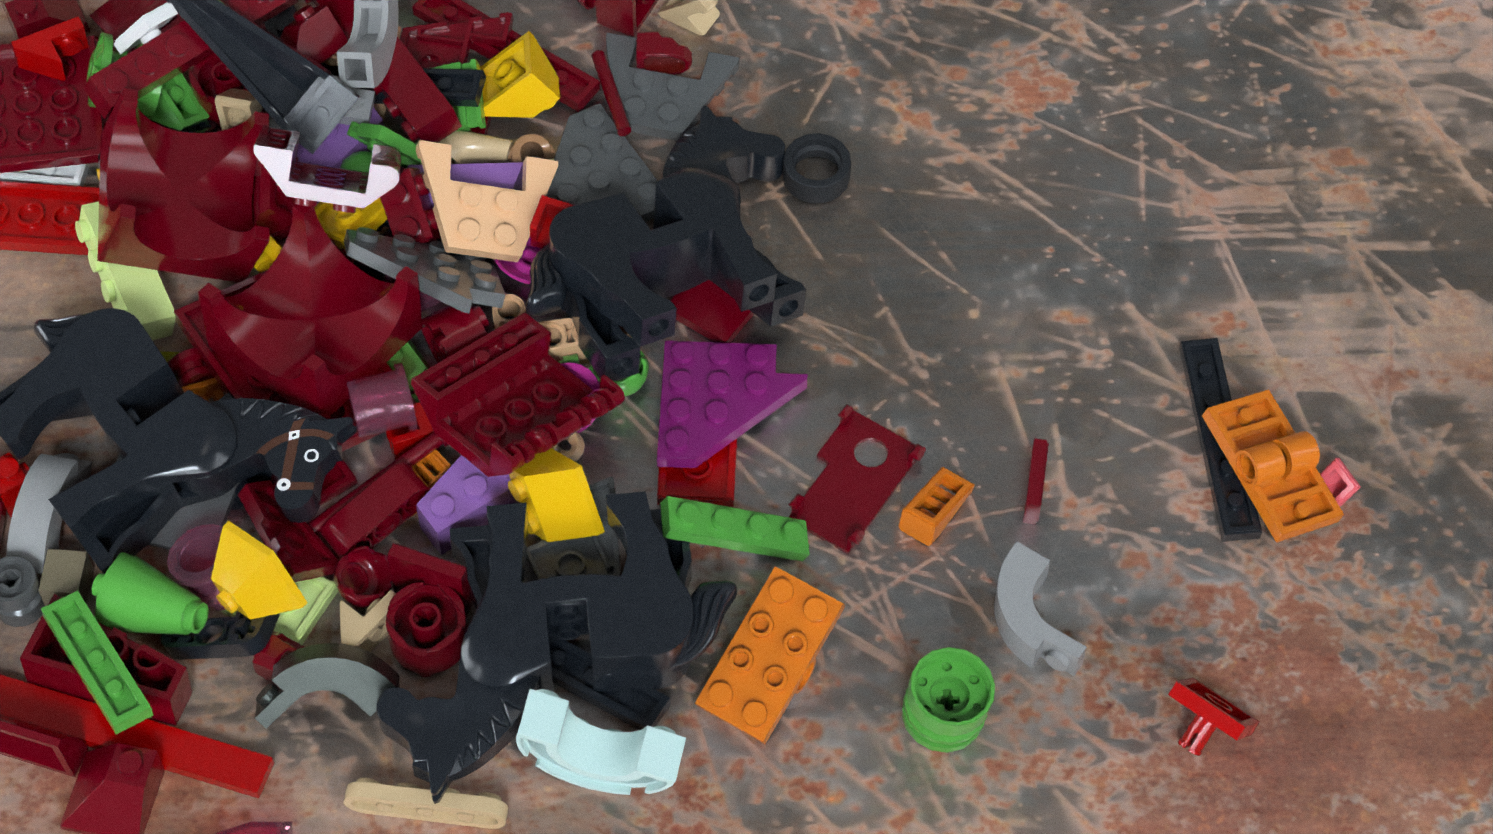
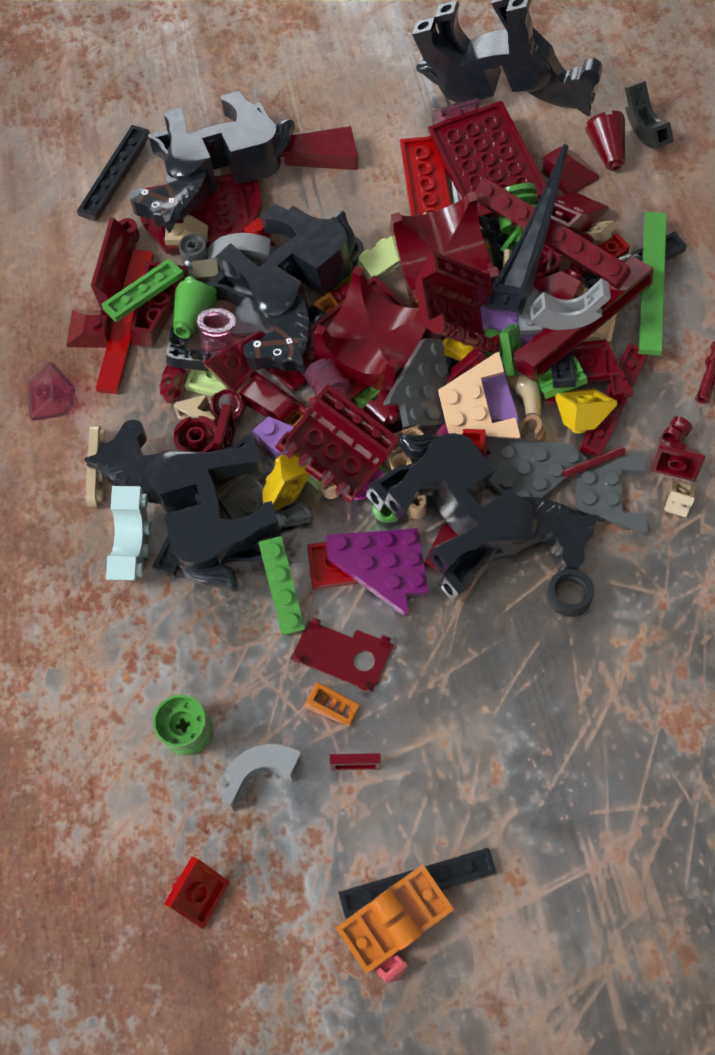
camera: 85 degrees right, 5 degrees up
red slope [11,16,89,81] -> none
white plate [114,2,178,55] -> none
yellow slope [211,521,308,620] -> none
pearl dark grey arch [255,643,400,729] -> none
dark red rock [636,32,692,75] -> none
orange plate [695,566,845,745] -> none

